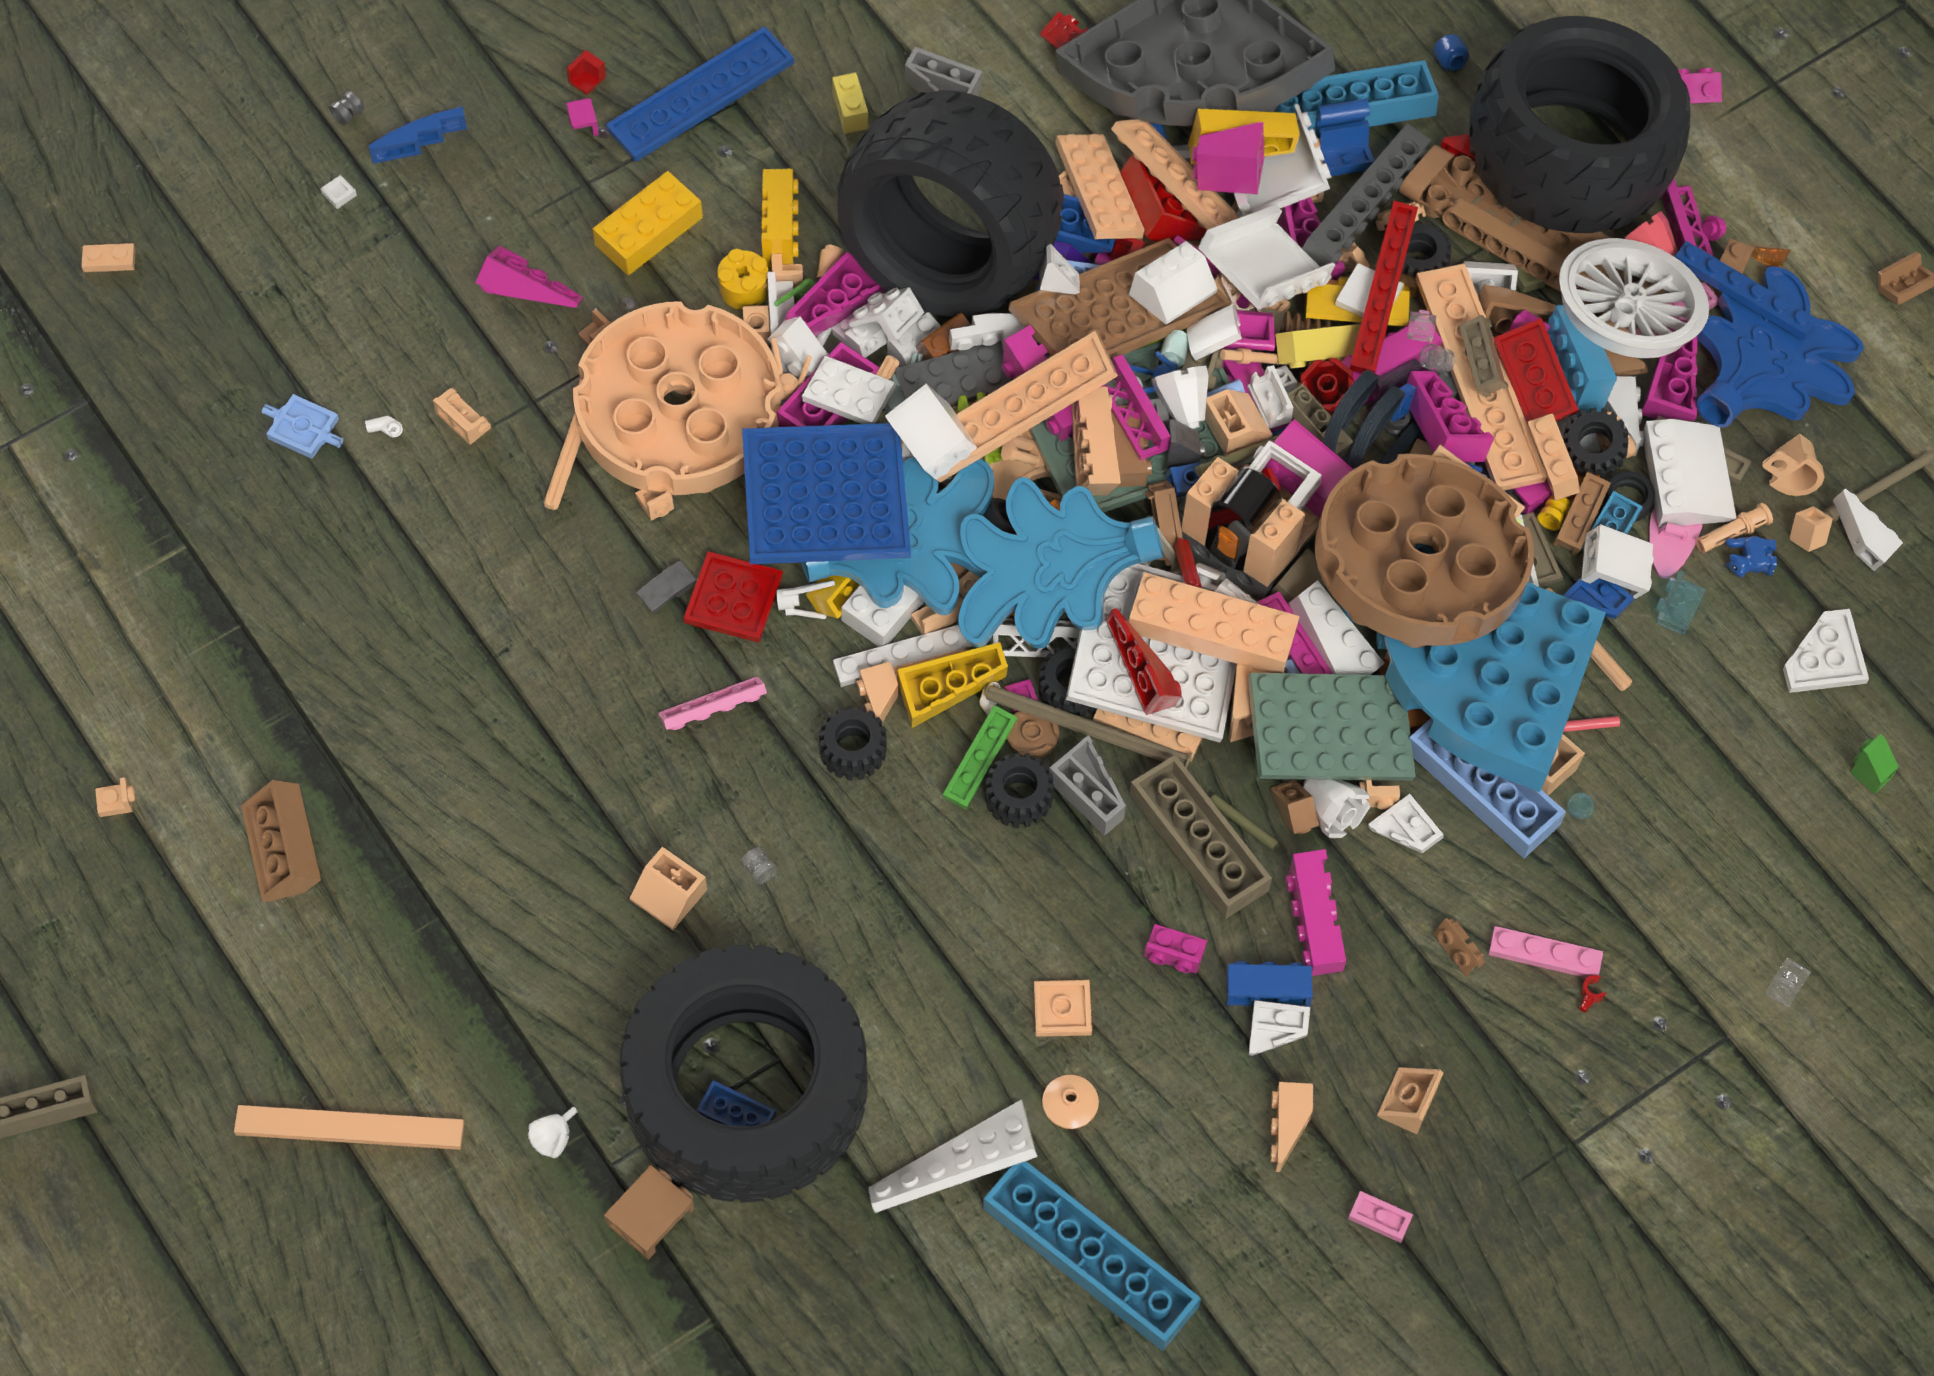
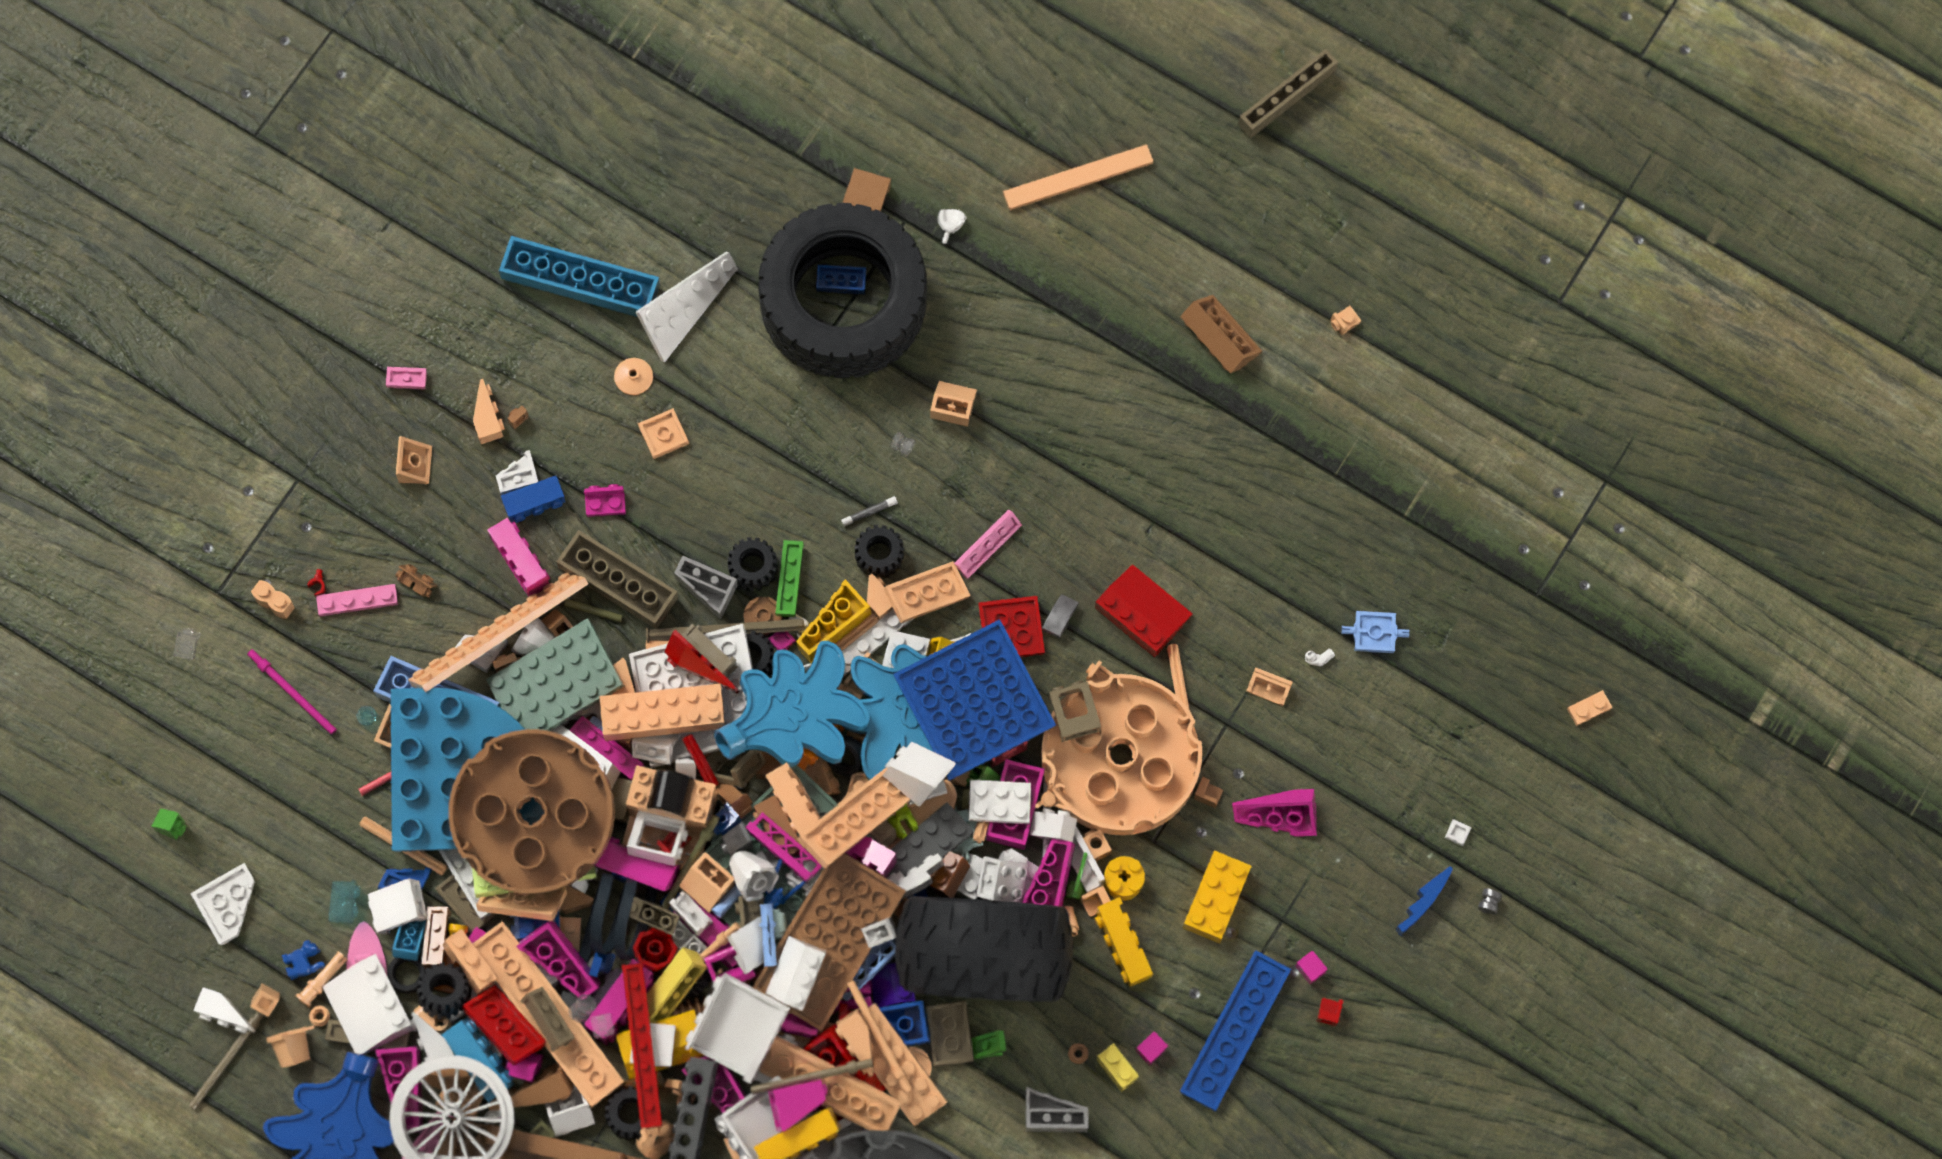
camera: 155 degrees right, 10 degrees up
none -> dark pink bar [247,649,337,735]
none -> light nougat brick [251,580,295,619]
none -> light nougat plate [309,1006,330,1027]
none -> light nougat plate [408,572,588,692]
none -> medium nougat plate [508,406,529,430]
none -> dark tan container [682,624,738,678]
none -> dark tan bar [751,1059,873,1095]
none -> light blue pin [760,904,777,966]
none -> light nougat slope [836,1009,874,1077]
none -> flat silver bar [841,496,898,527]
none -> light nougat bar [847,980,911,1093]
none -> light nougat plate [884,561,971,623]
none -> dark tan window [1049,681,1101,742]
none -> red slope [1095,564,1193,658]
none -> dark pink panel [1136,1032,1168,1066]

